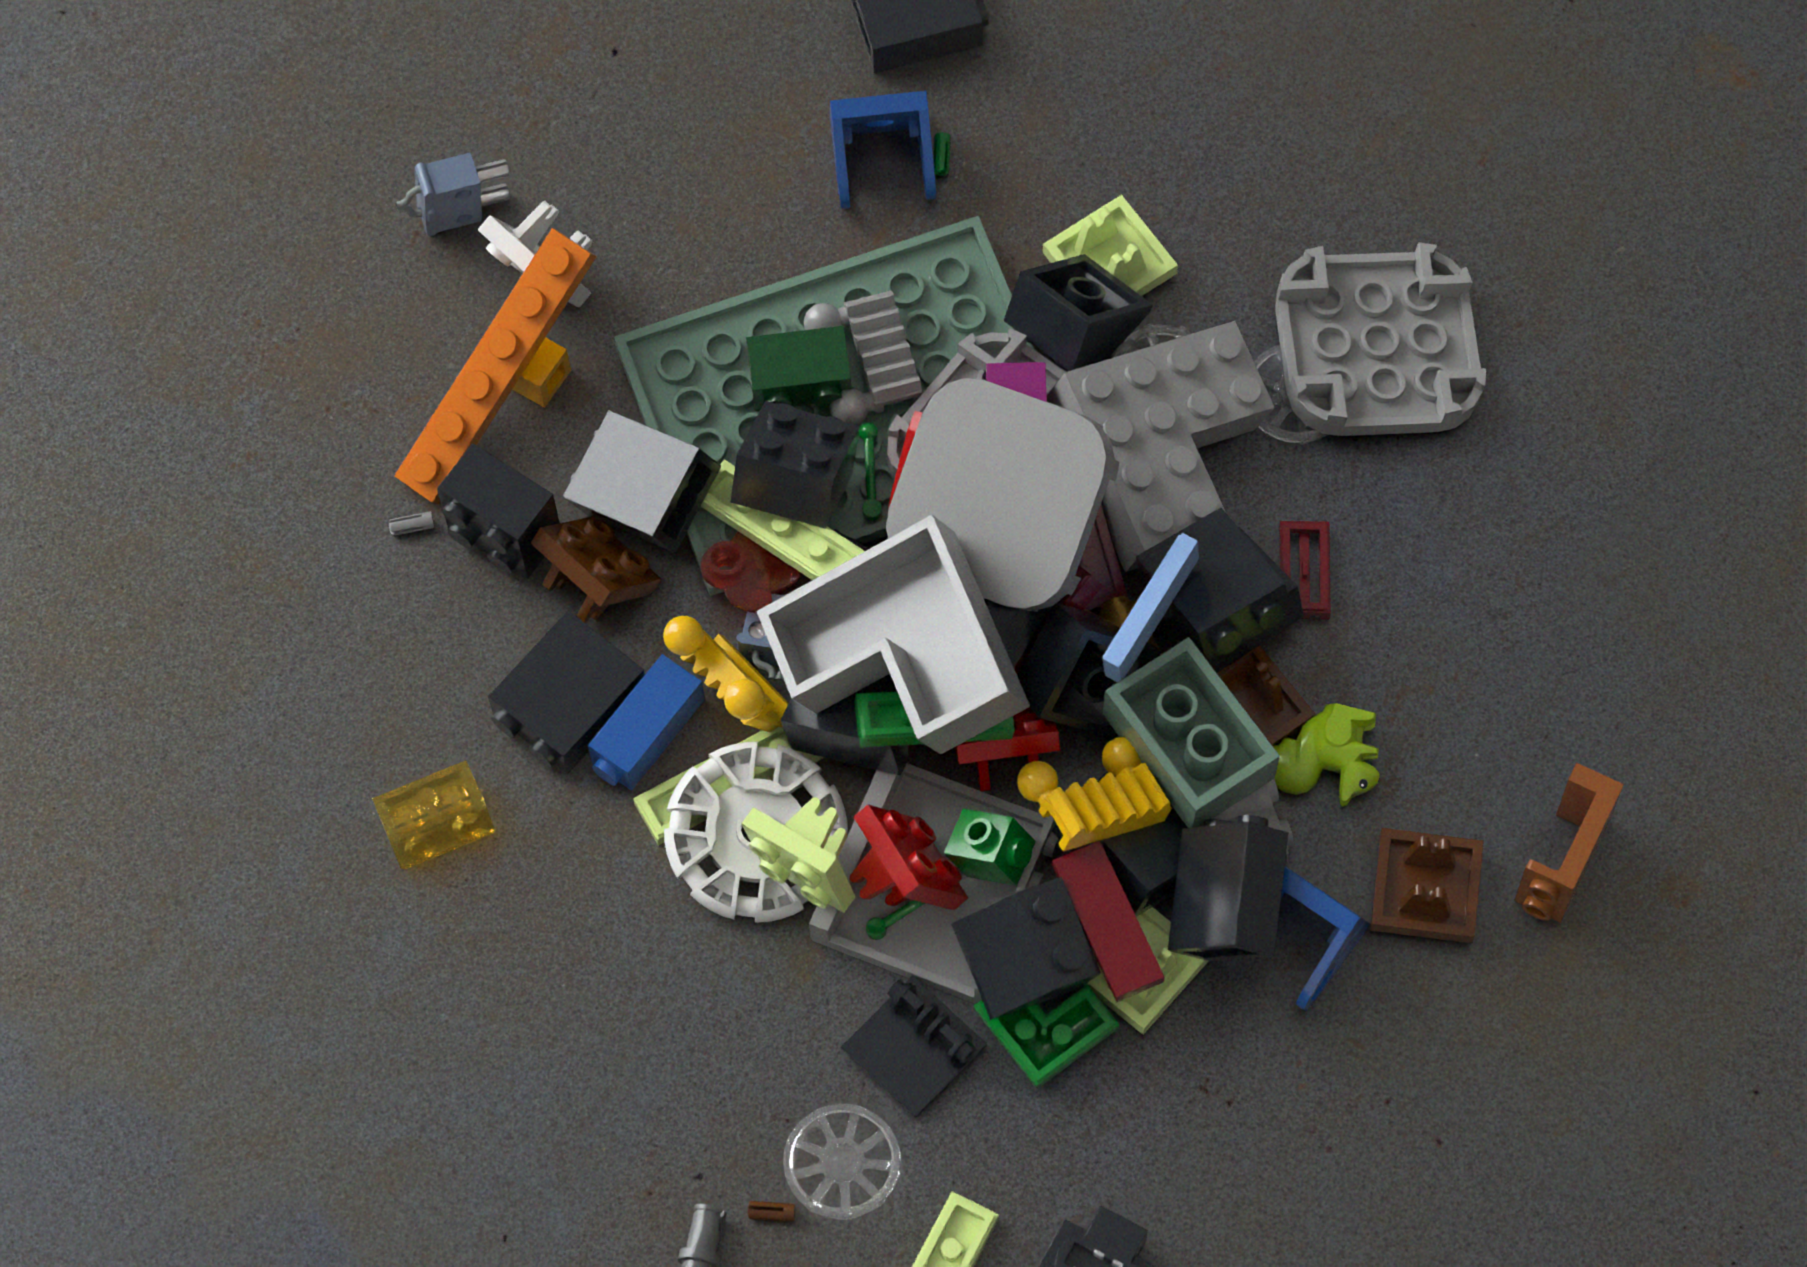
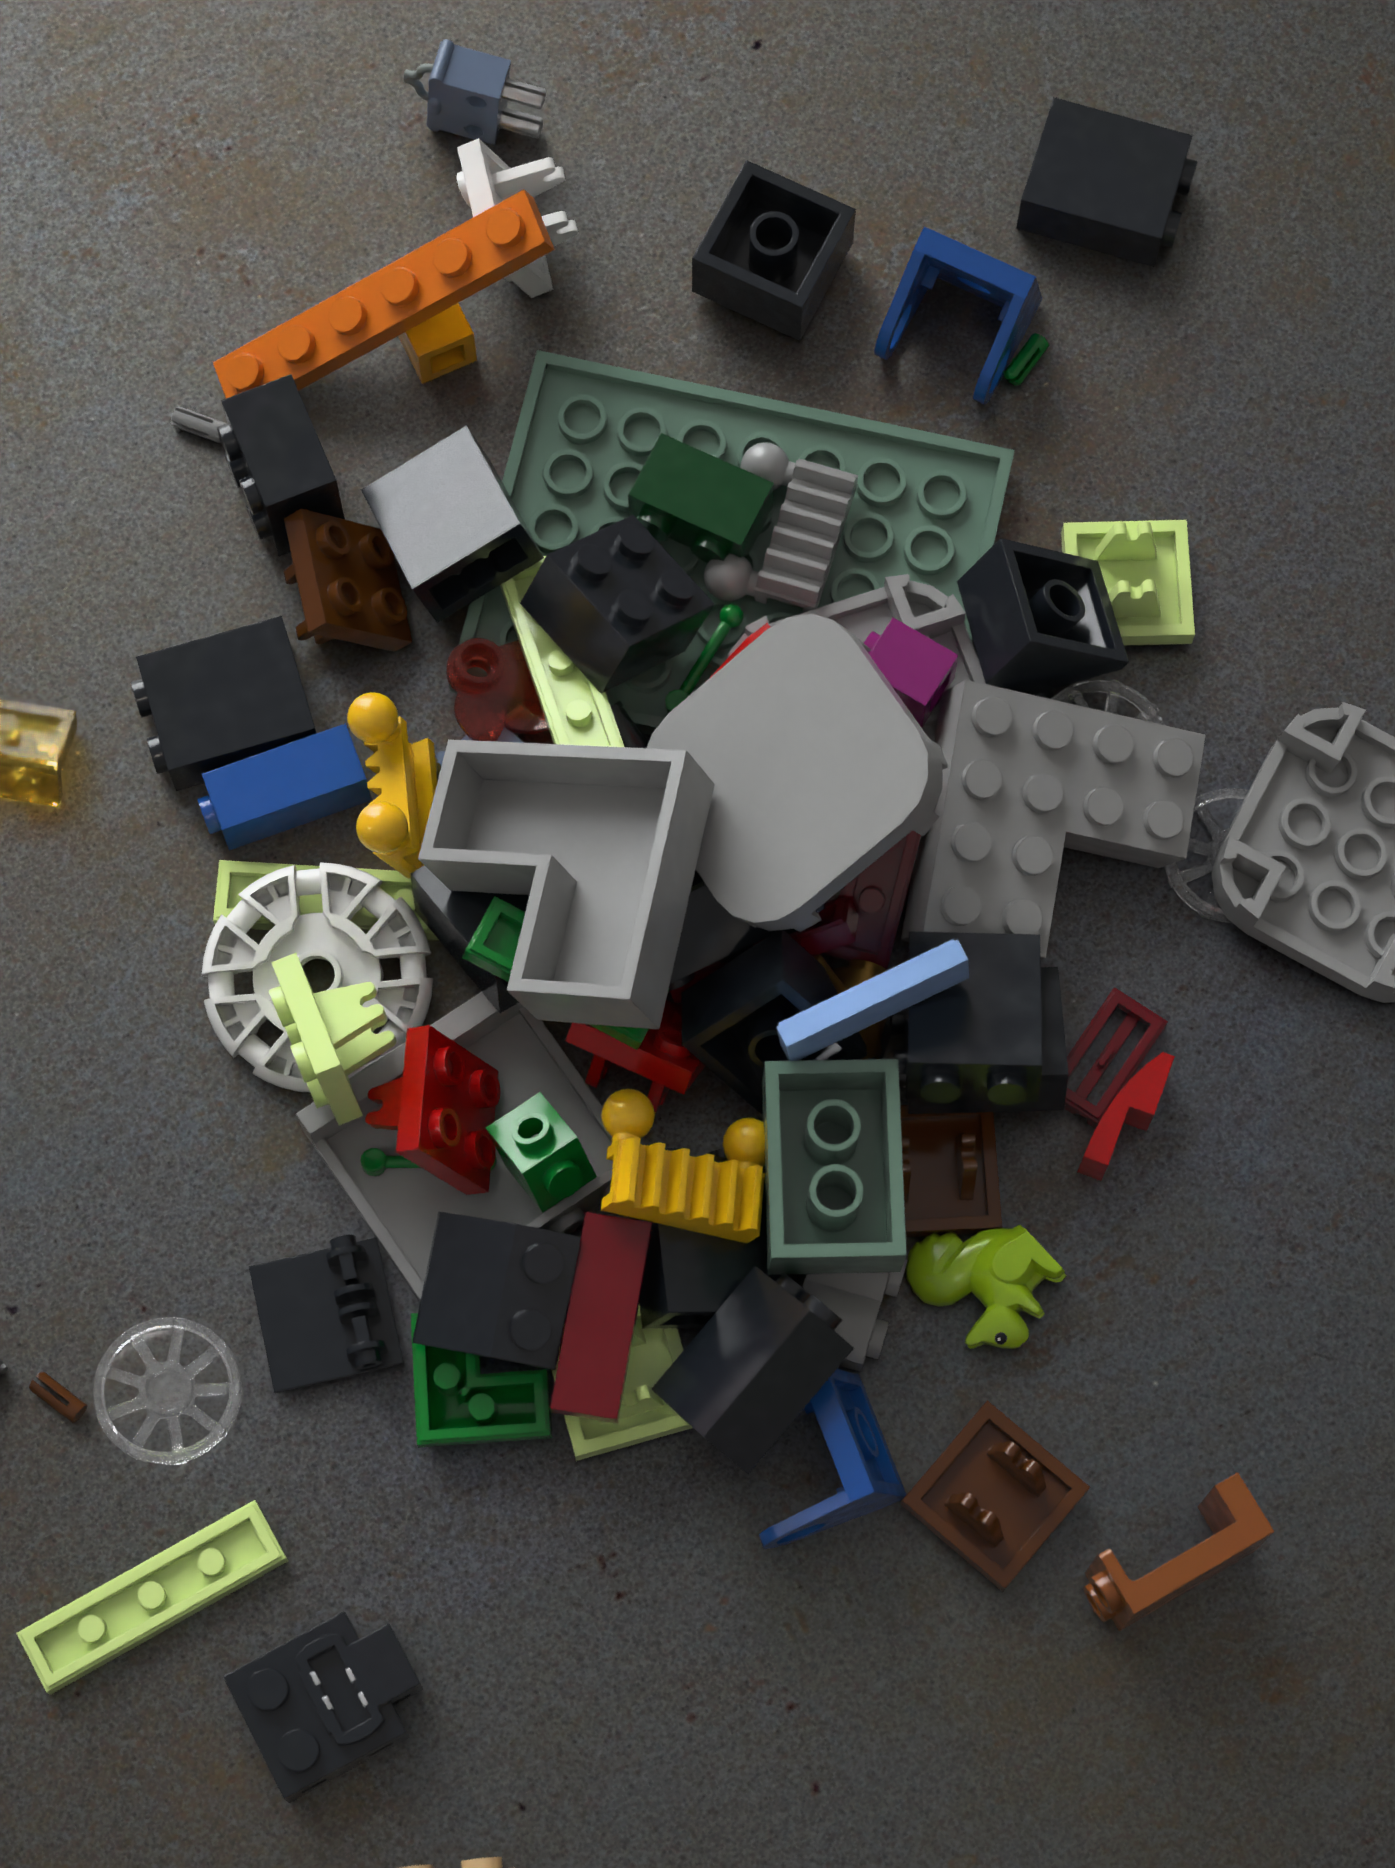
camera: 30 degrees right, 5 degrees up
none -> black brick [692,160,856,341]
none -> red slope [1077,1052,1175,1181]

